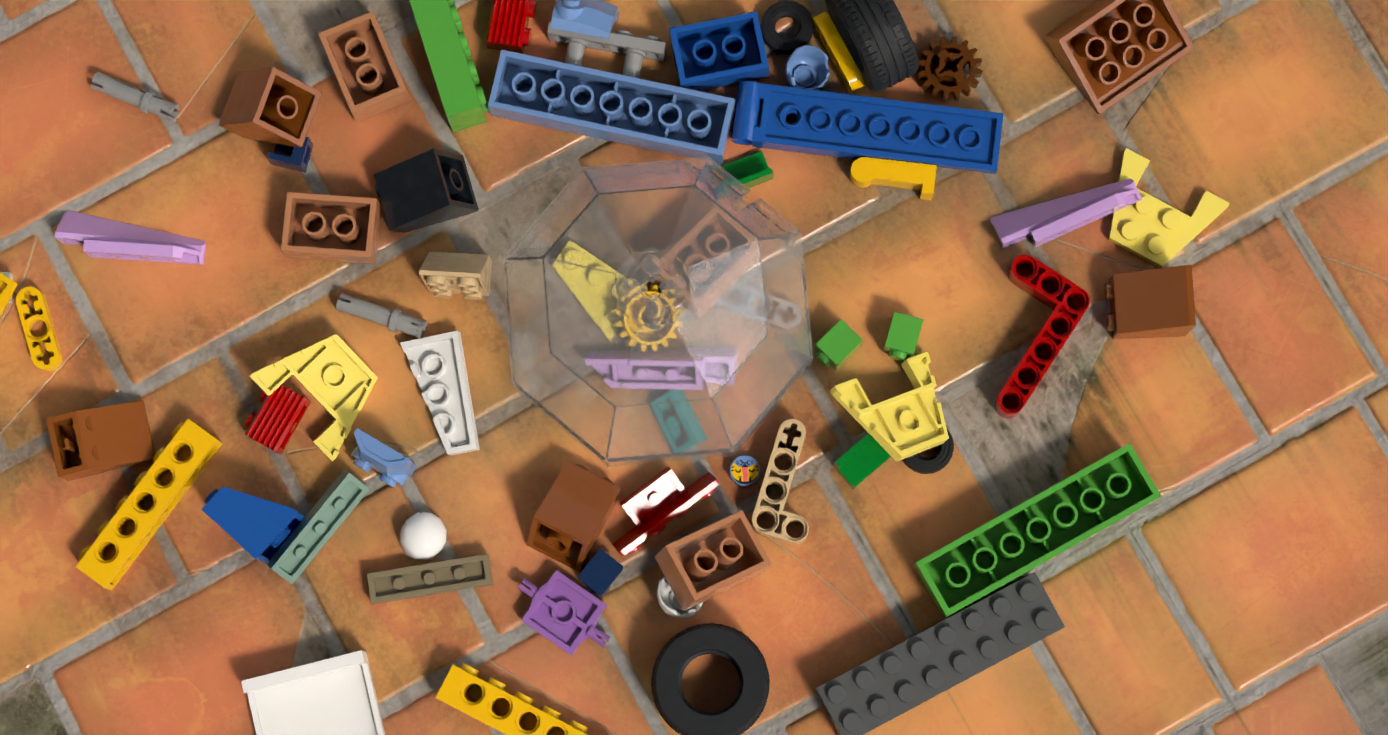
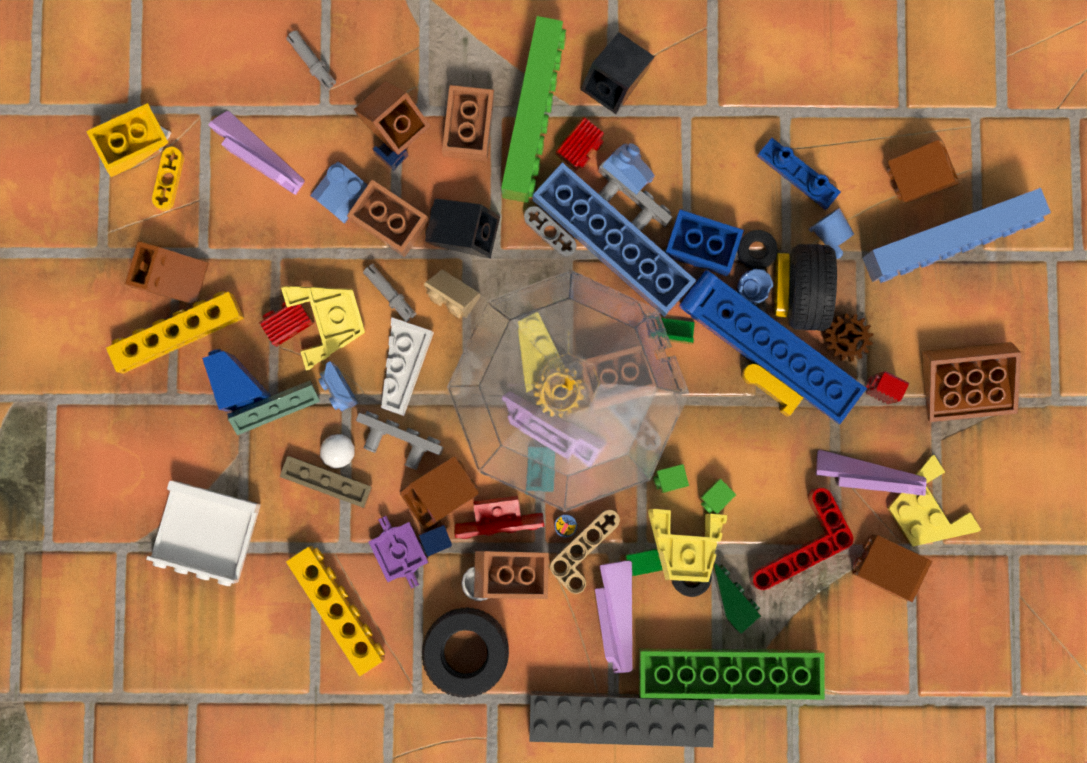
camera: 25 degrees right, 5 degrees up
none -> medium blue slope [310,162,368,224]
none -> light grey plate [356,411,444,470]
none -> light grey beam [524,206,576,258]
none -> lavender wedge [595,560,632,674]
none -> dark green slope [712,563,761,634]
none -> red brick [865,371,909,405]

